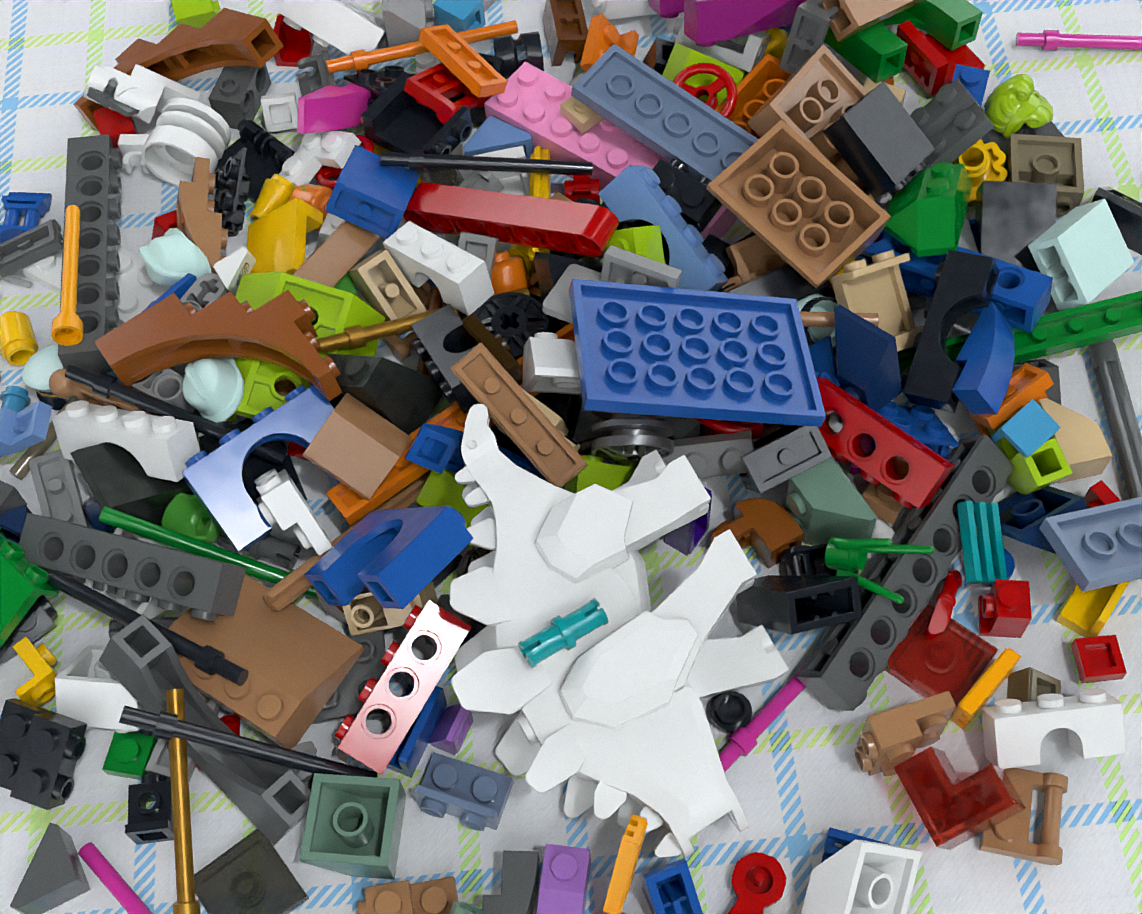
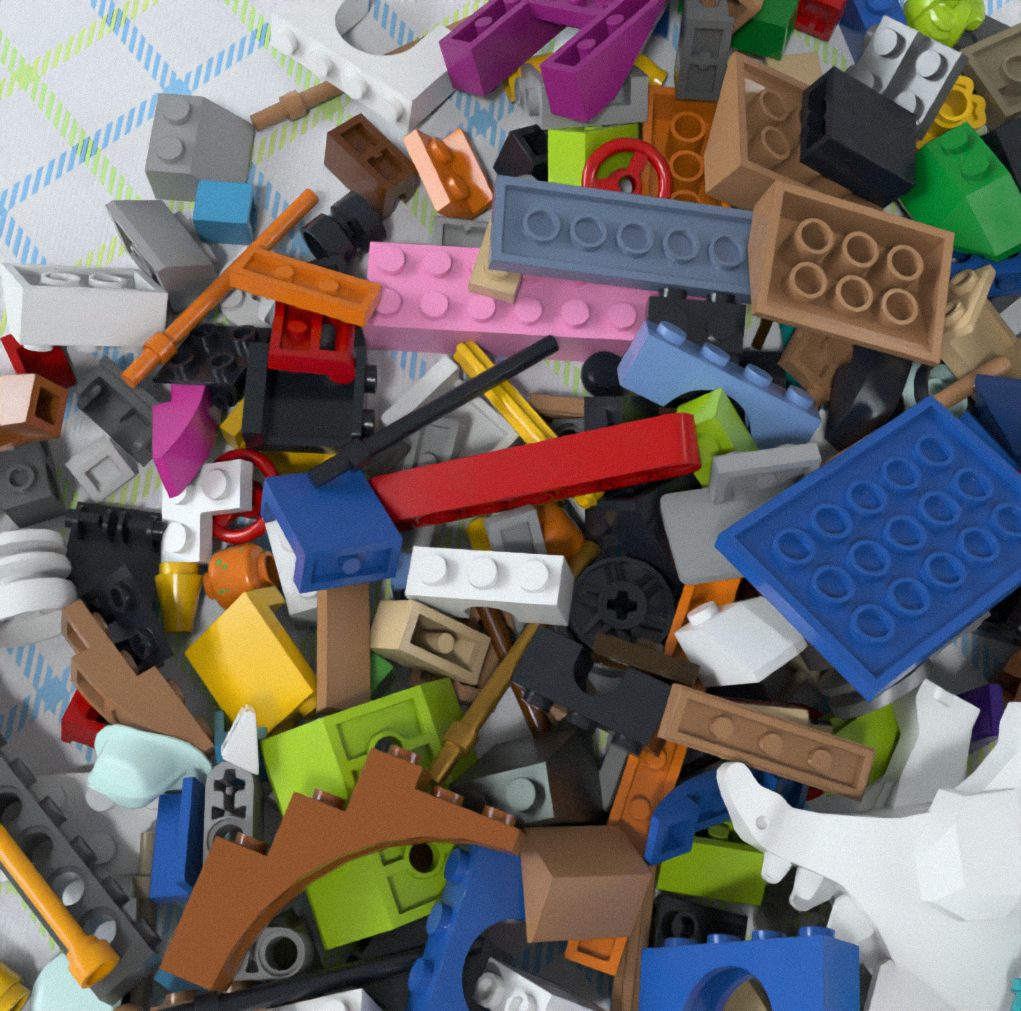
camera: 40 degrees left, 10 degrees up
light aqua piece [182,357,244,423] -> none
medium blue slope [463,115,533,159] -> none
red gear [564,174,600,203] -> none

